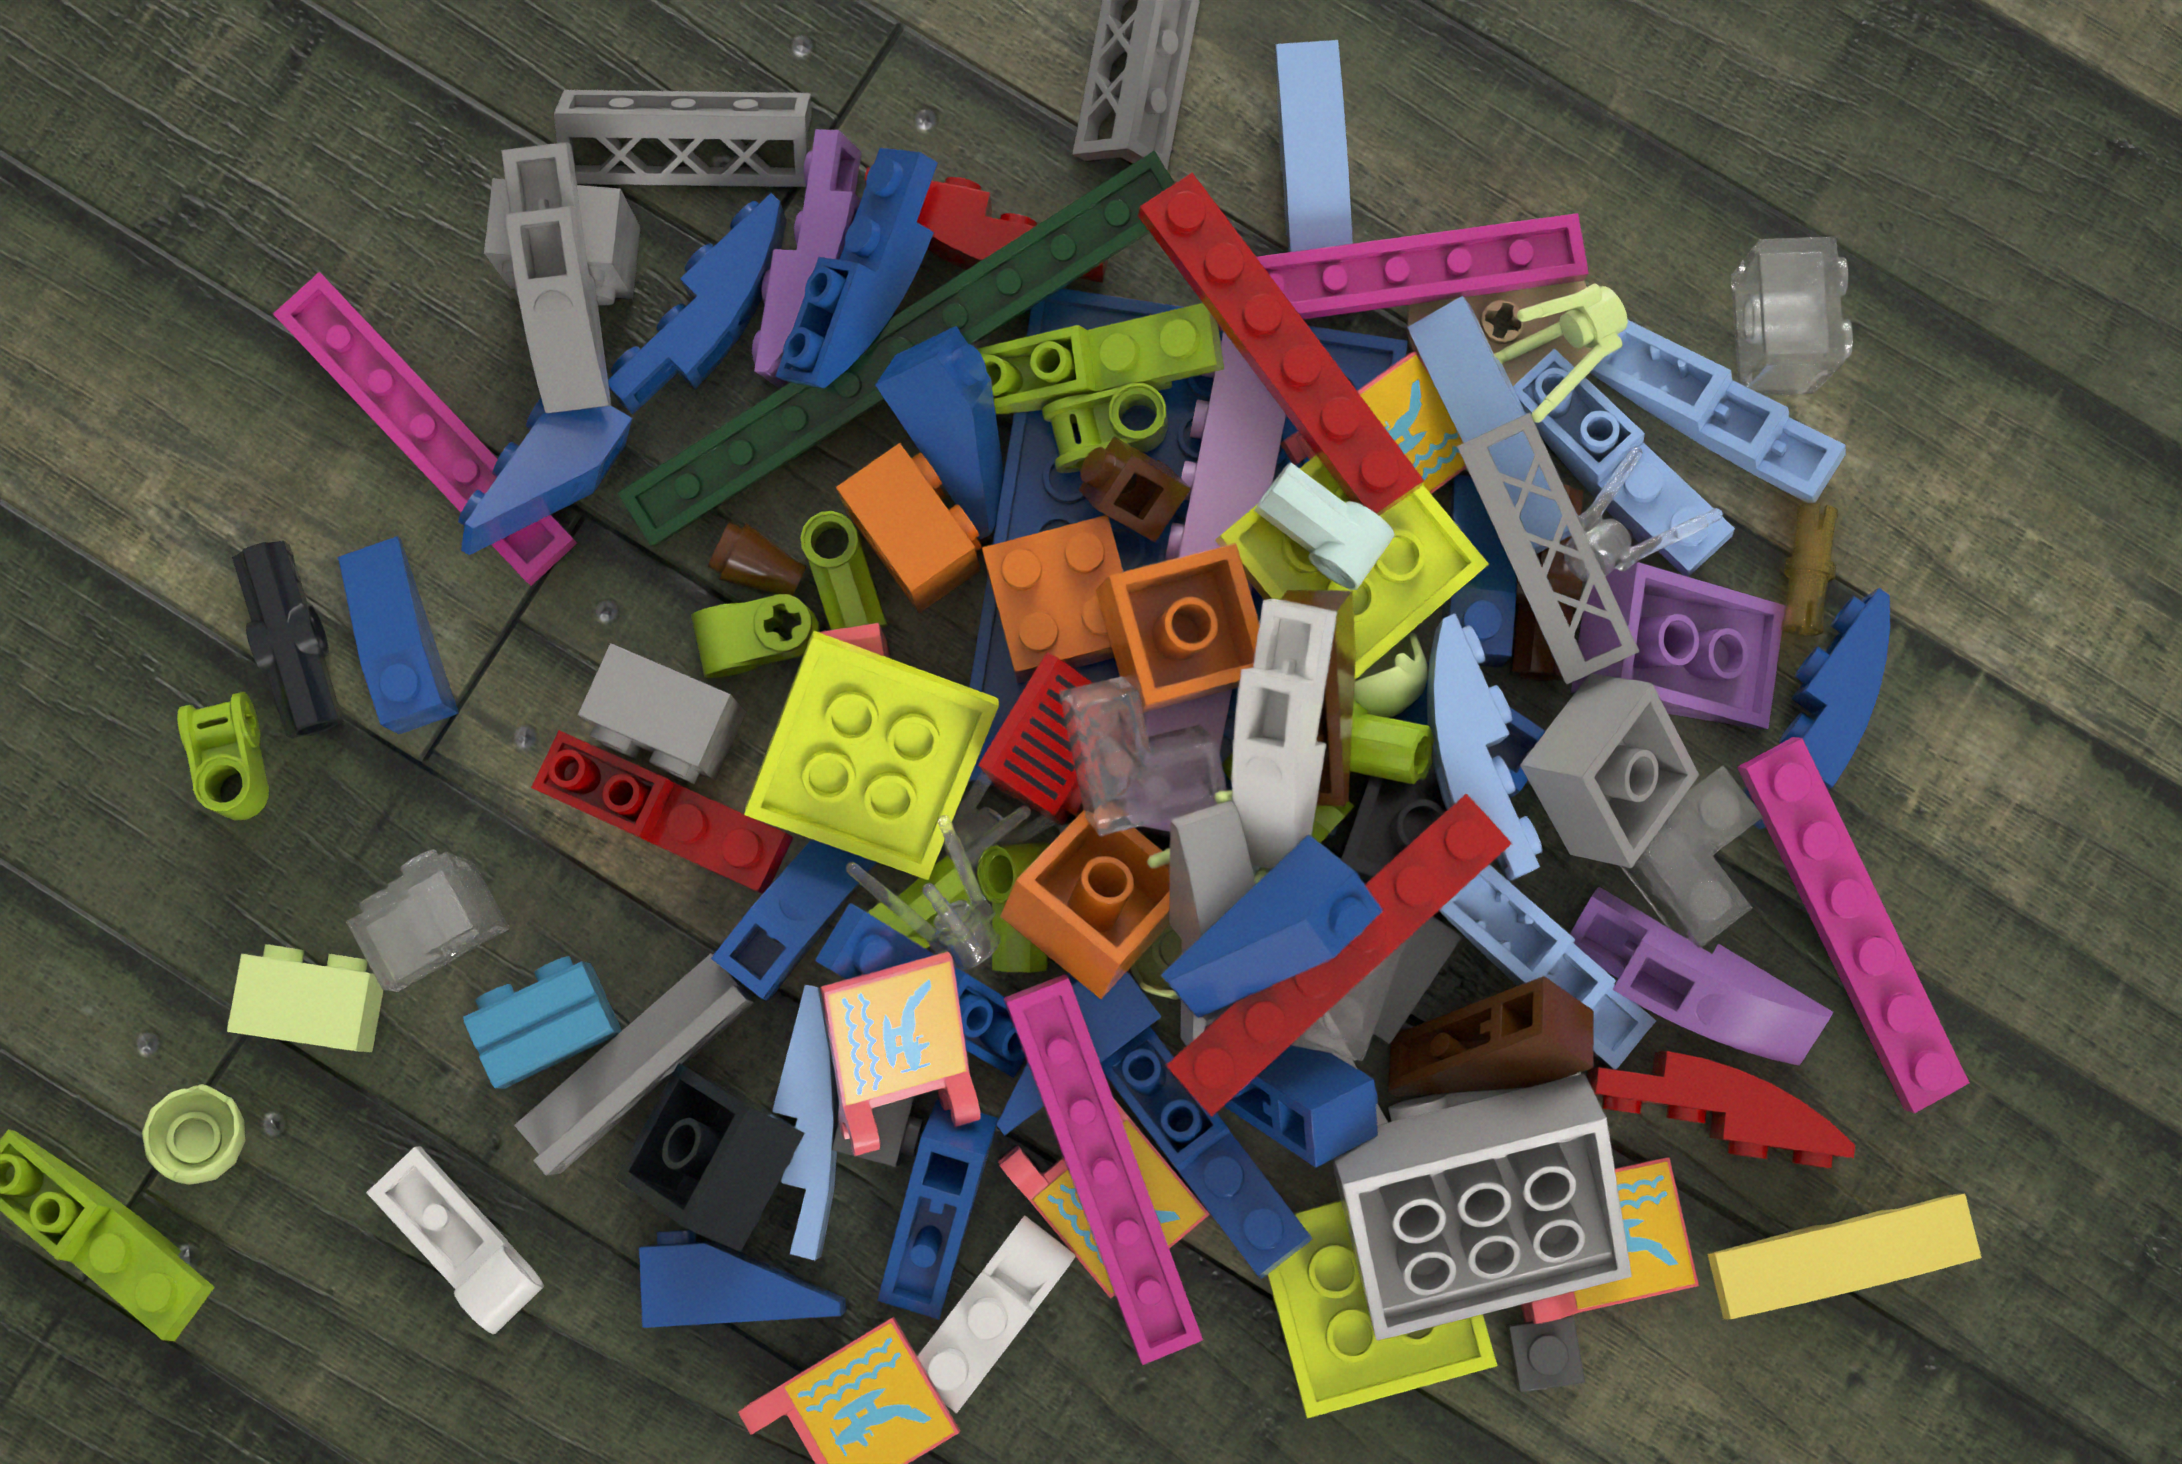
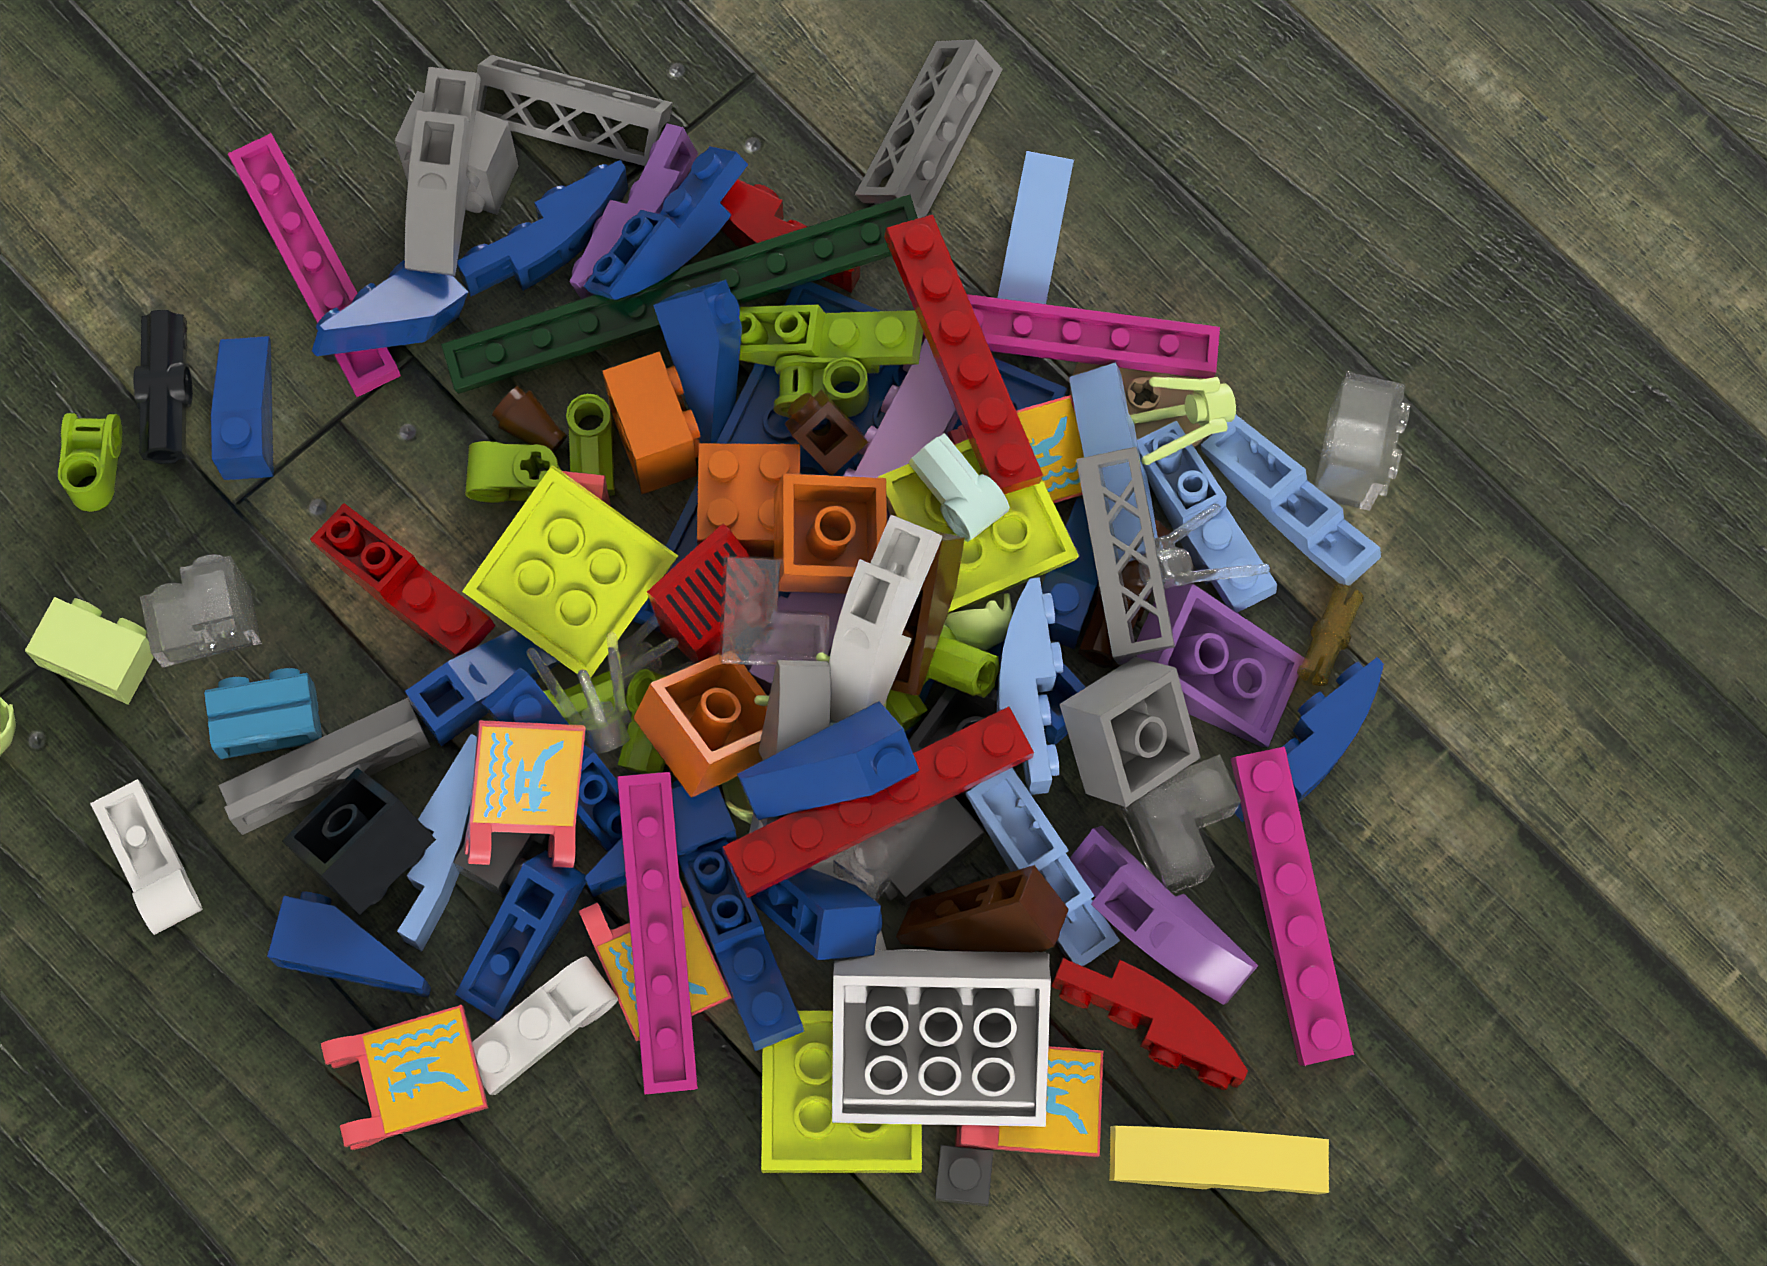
camera: 10 degrees right, 10 degrees down
light grey brick [578,643,746,784] -> none

